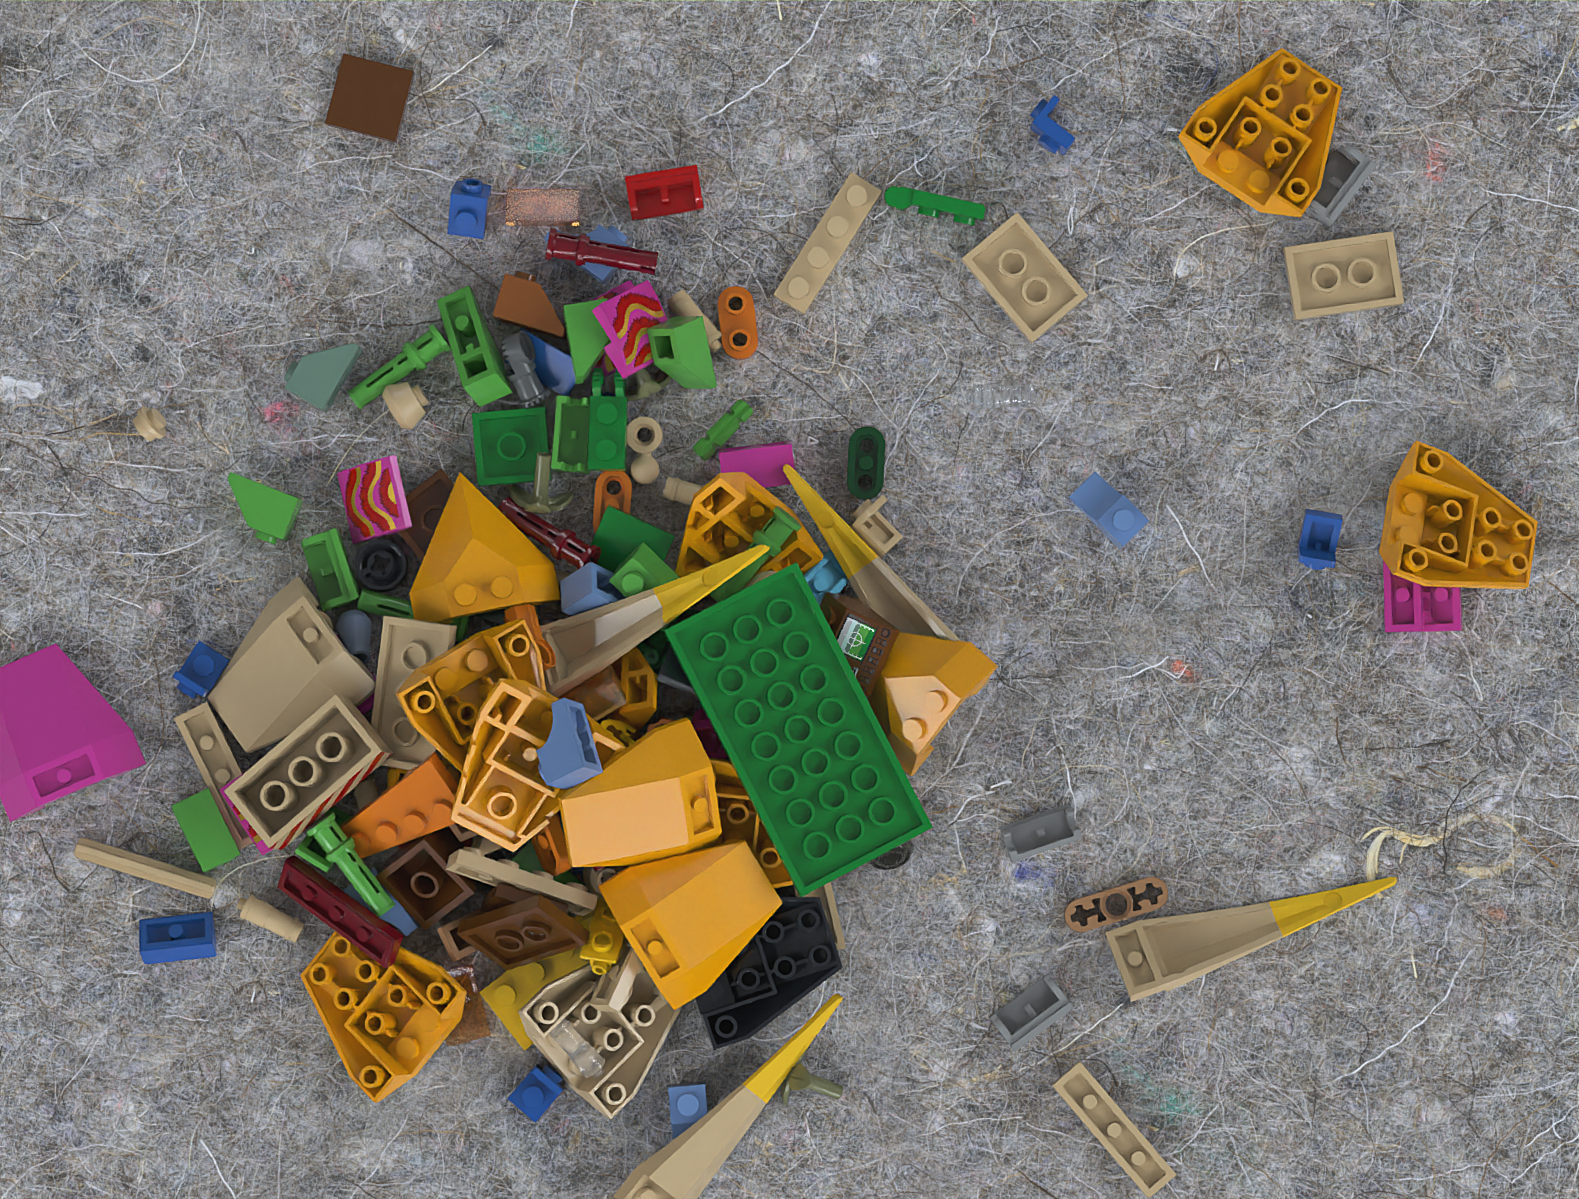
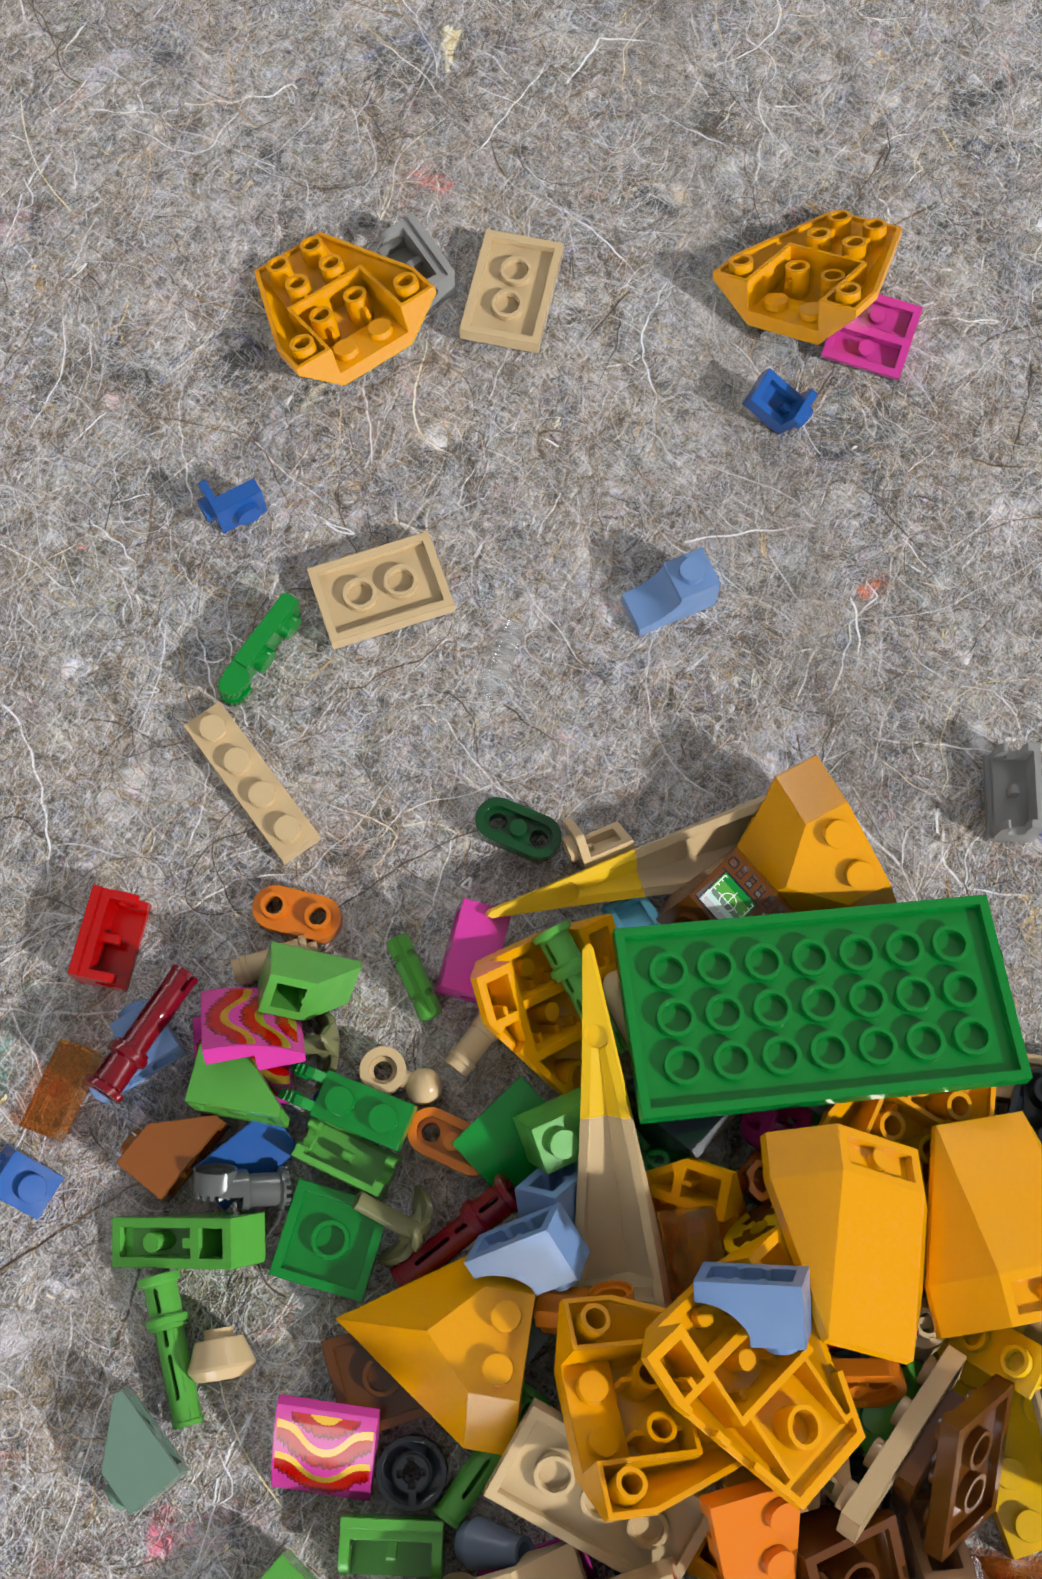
camera: 70 degrees left, 15 degrees down
none -> medium blue arch [464,1202,591,1296]

